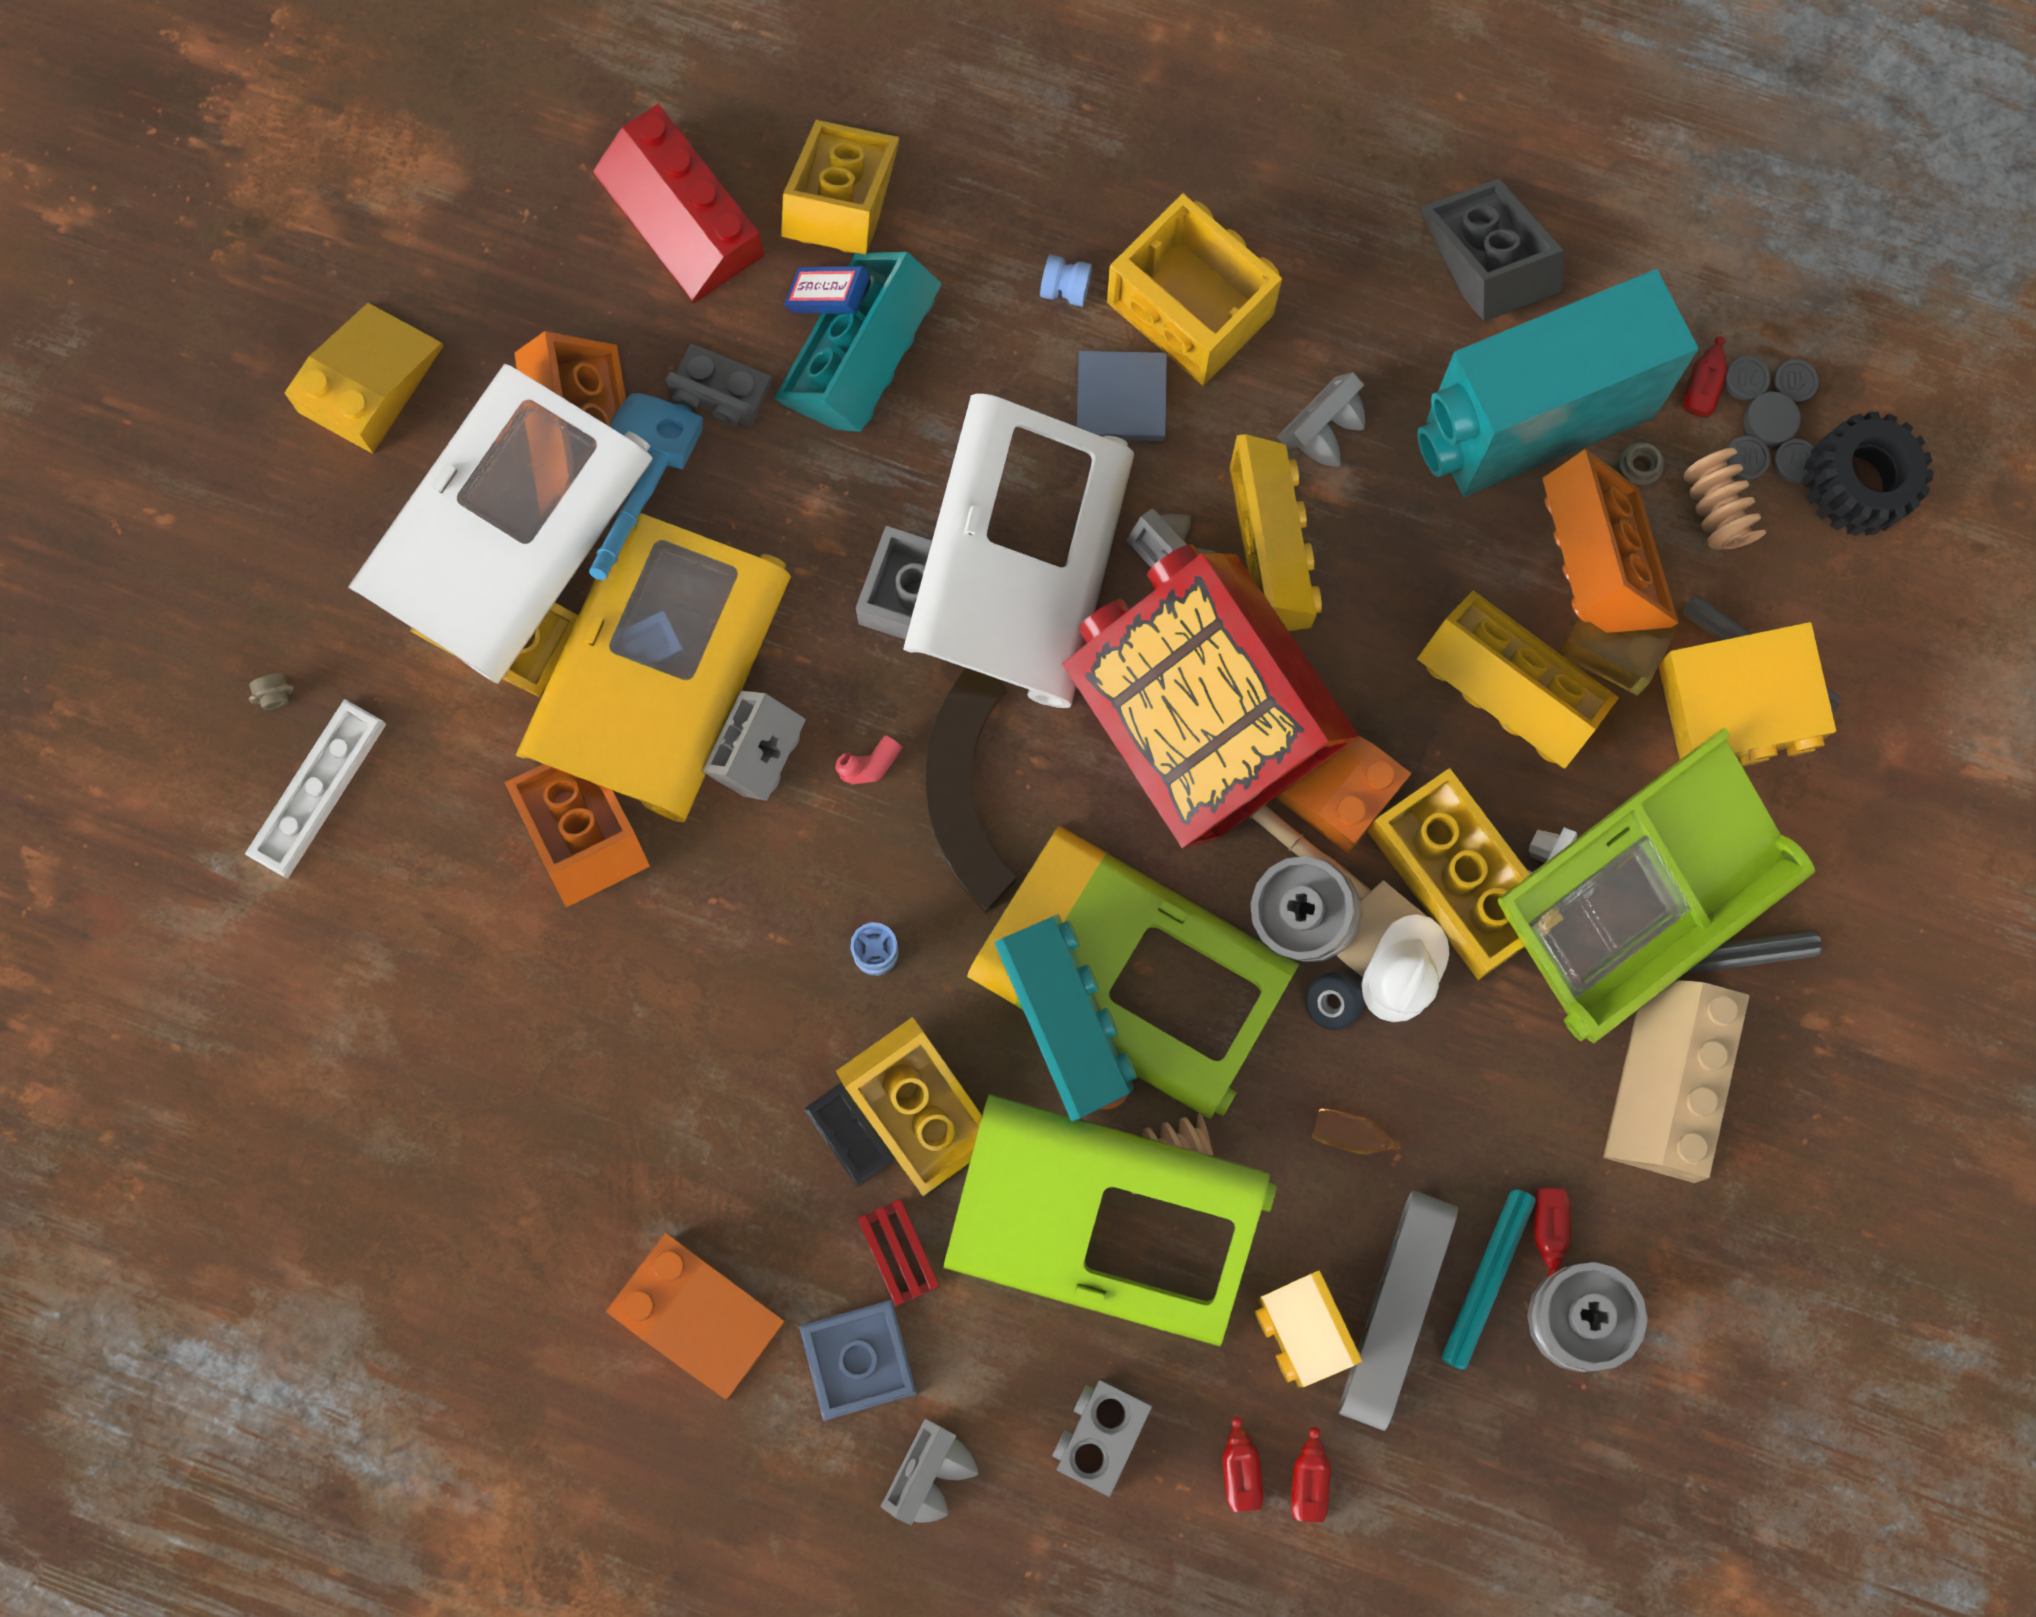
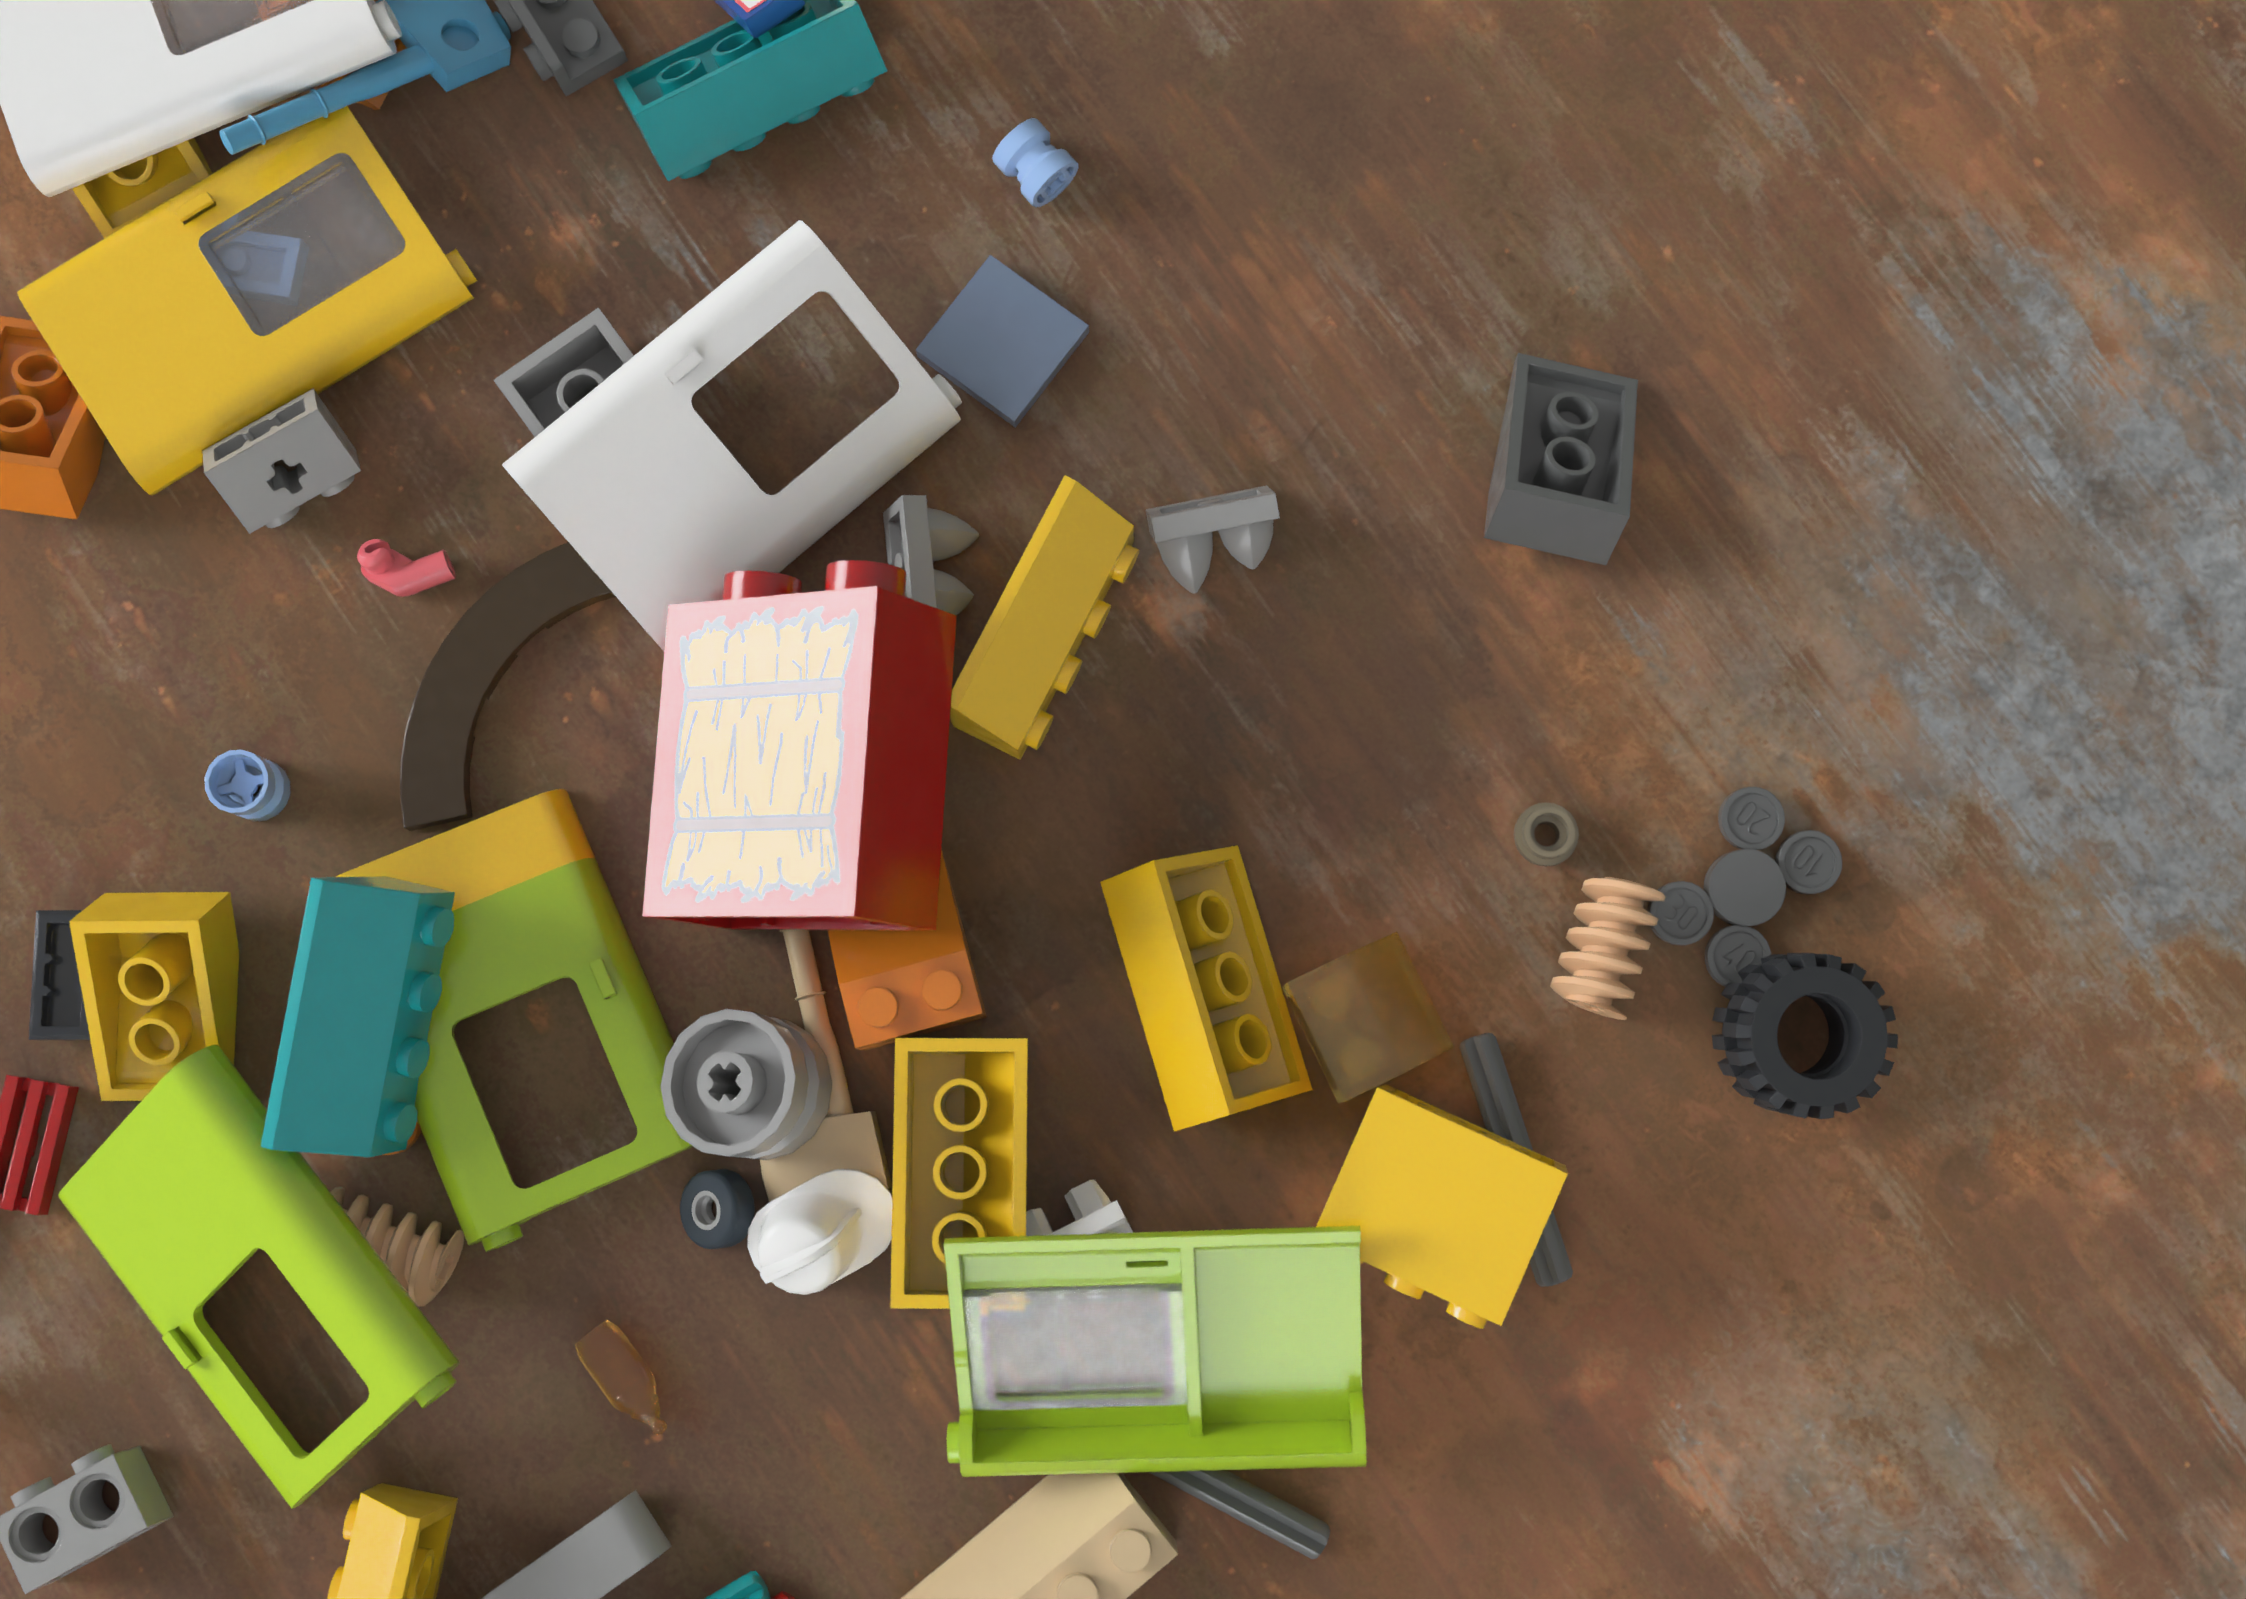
camera: 35 degrees right, 5 degrees up
yellow container [1107,193,1282,386] -> none
teal brick [1417,269,1699,498] -> none
orange slope [1542,449,1678,633] -> none
red piece [1683,336,1727,418] -> none

